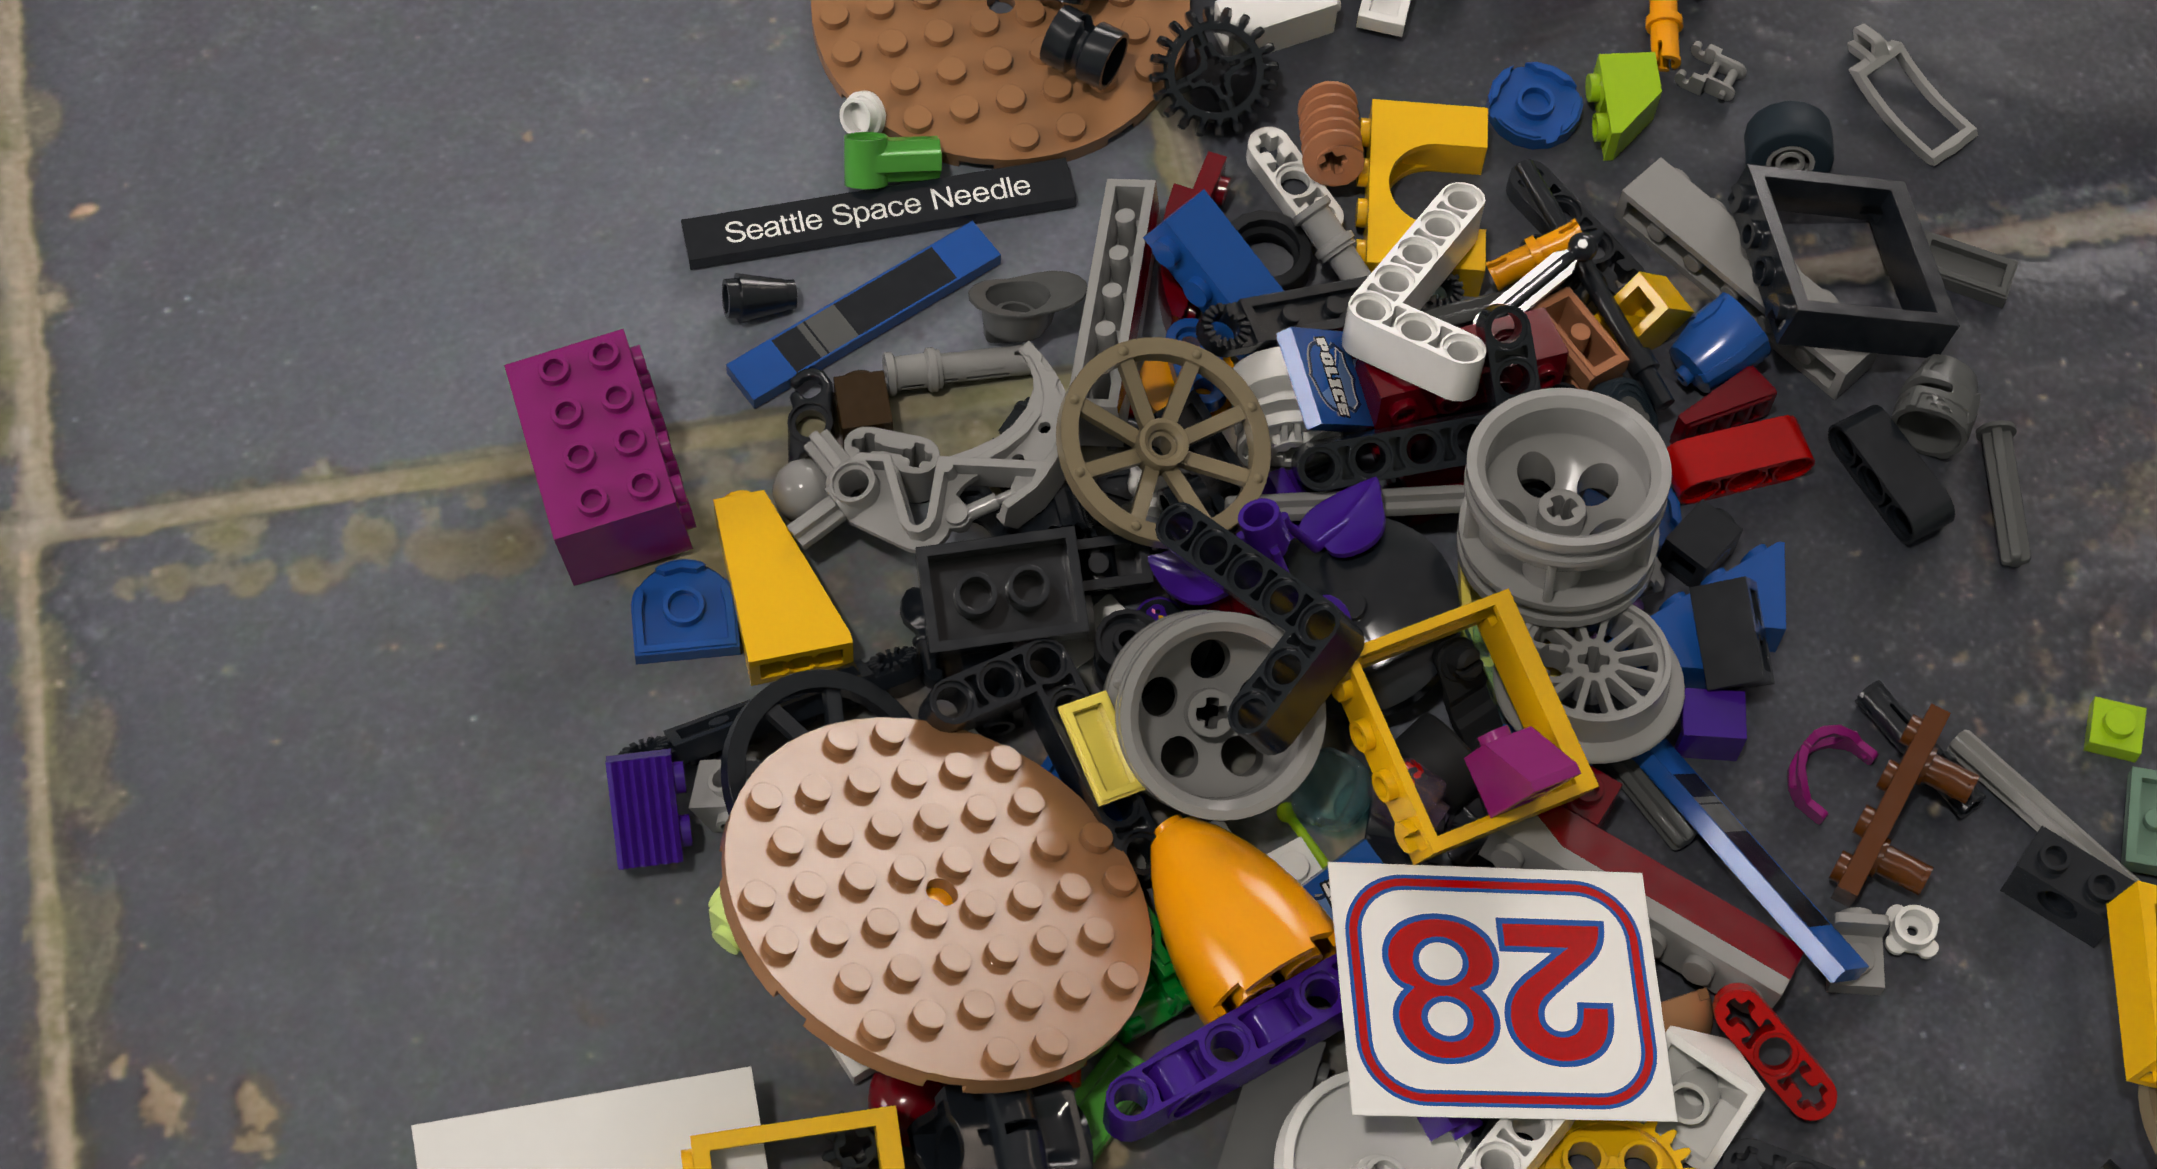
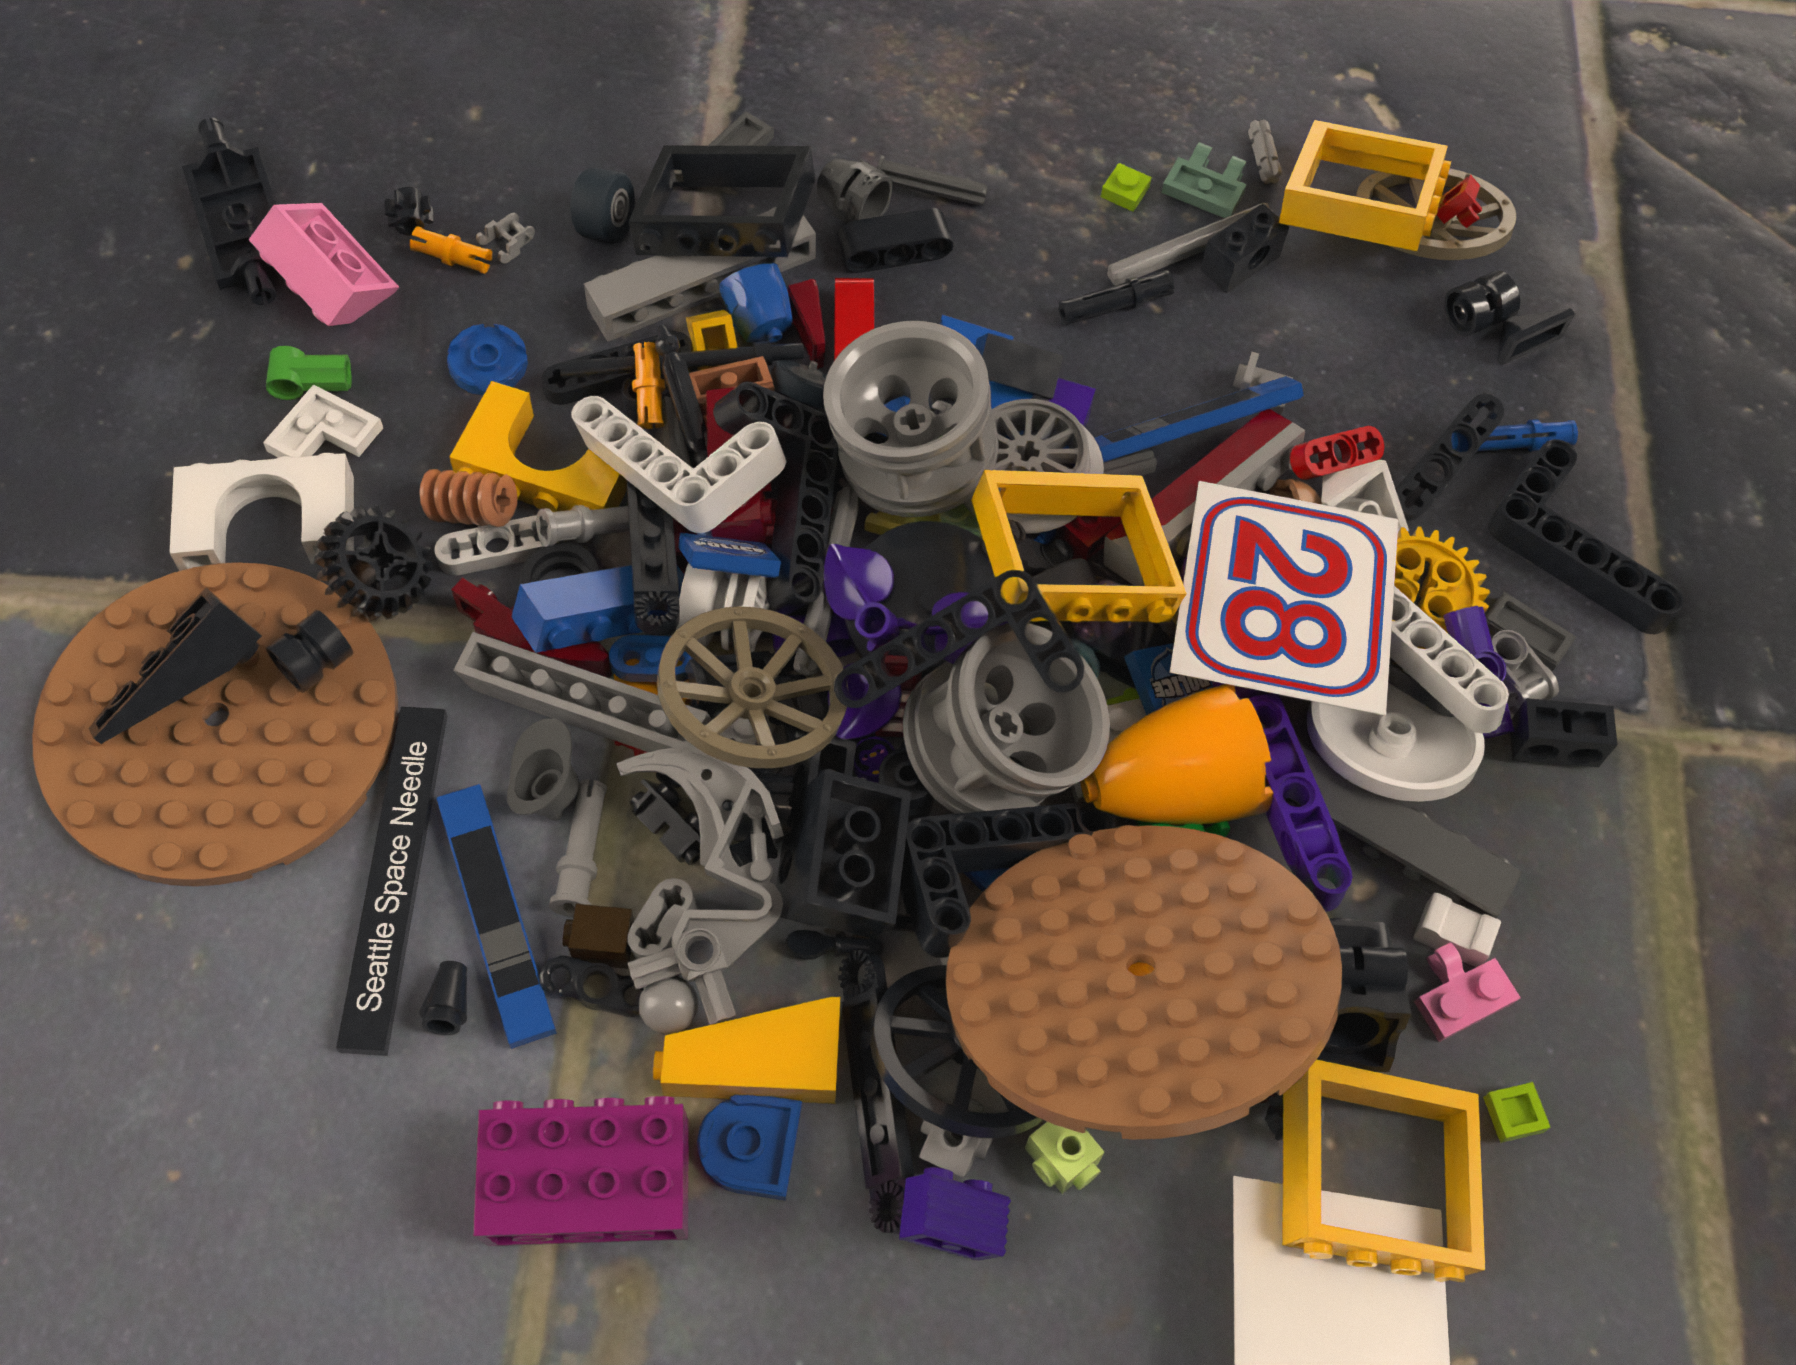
camera: 75 degrees left, 0 degrees up
white plate [840,90,886,133] -> none
bright green piece [844,132,942,189] -> none
light yellow tile [1057,690,1146,807] -> none
magenta slope [1464,725,1581,818] -> none
lime slope [1585,52,1662,161] -> none
magenta helmet [1787,725,1879,825] -> none
reddish brown plate [1829,703,1980,908] -> none
light grey sword [1847,23,1978,166] -> none
white plate [1884,904,1939,959] -> none

